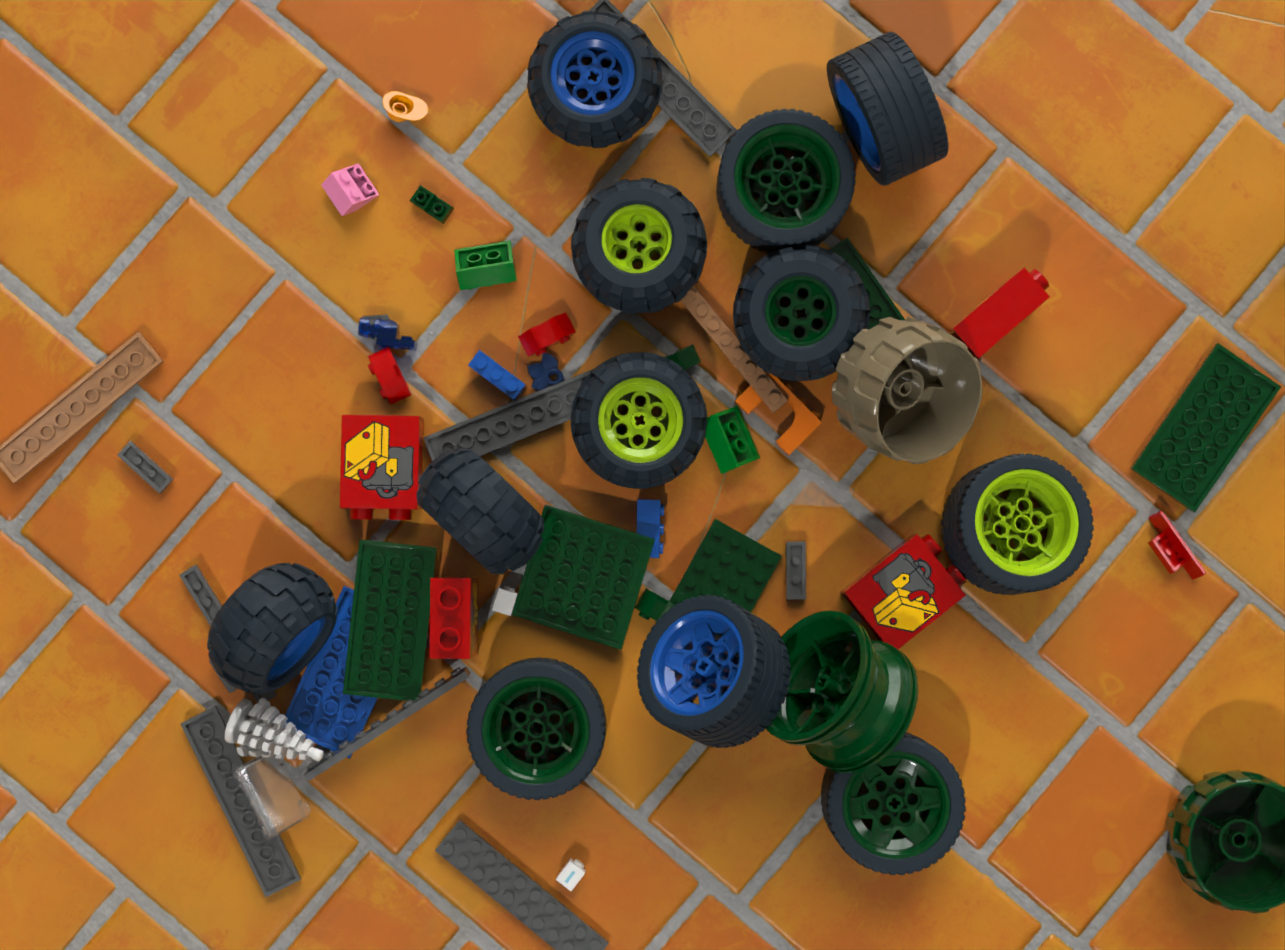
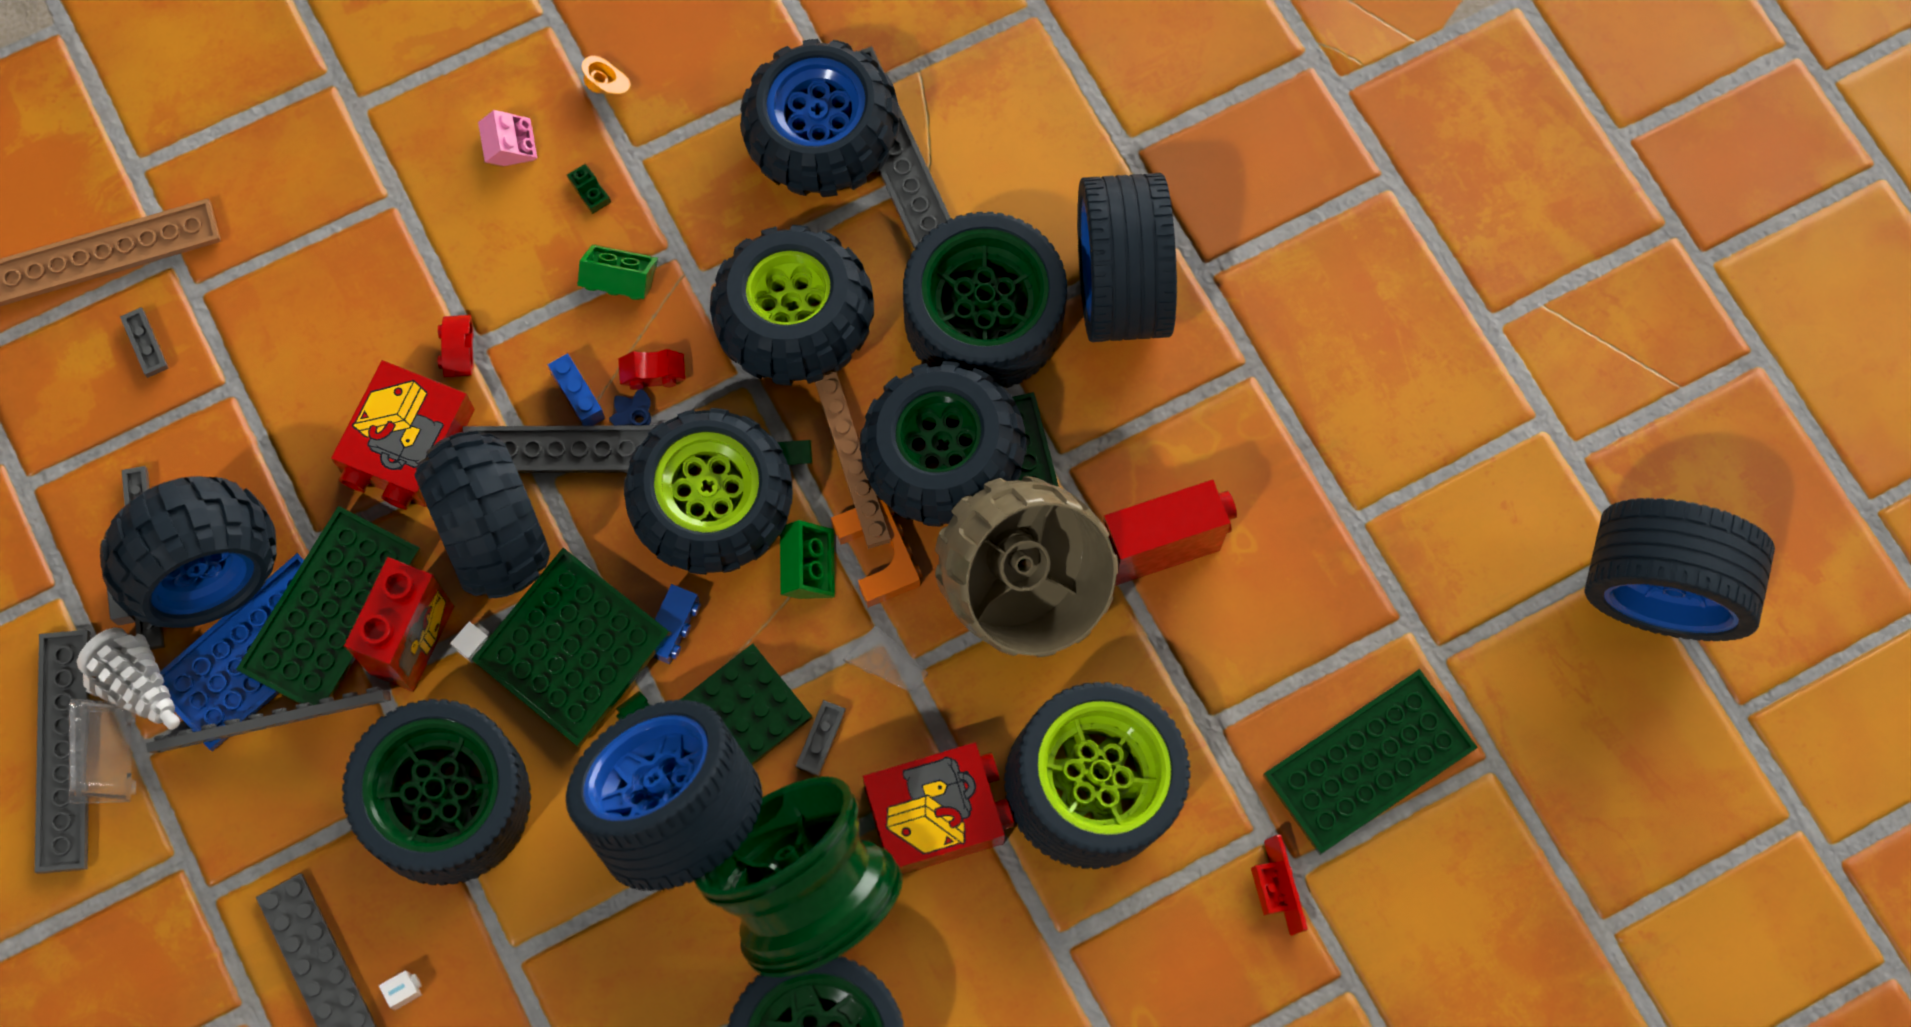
camera: 20 degrees right, 15 degrees down
clear blue plate [358,315,417,351] -> none

